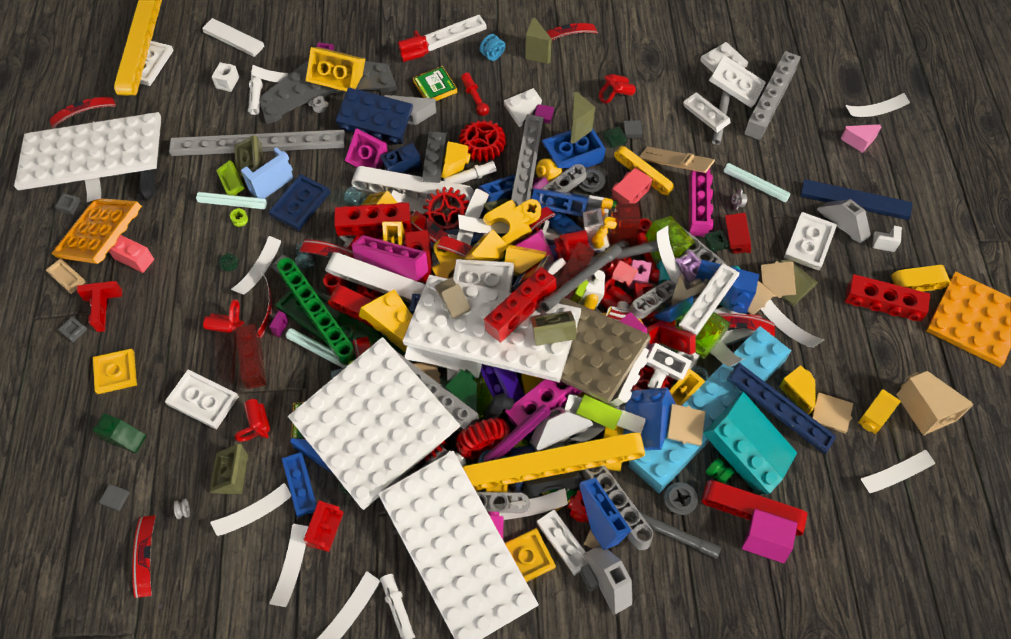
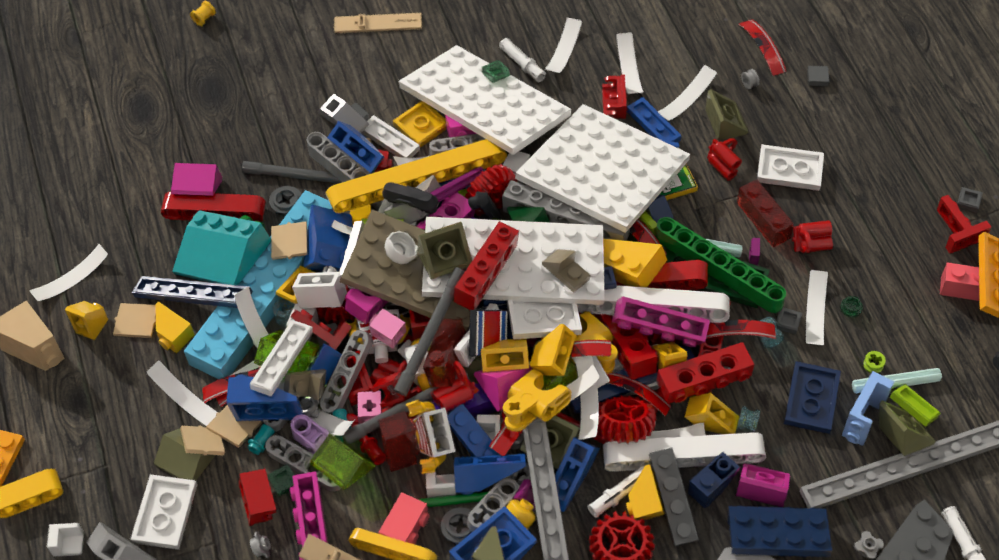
camera: 165 degrees right, 5 degrees down
yellow tile [93,348,137,394] -> none
dark green slope [93,413,146,453] -> none
red sticker [257,269,272,338] -> none
red plate [633,218,655,235] -> none
red brick [845,274,930,322] -> none
none -> bright pink brick [369,309,406,349]
none -> black piece [382,182,438,214]
none -> white hair [384,231,418,264]
none -> clear green plate [482,60,510,83]

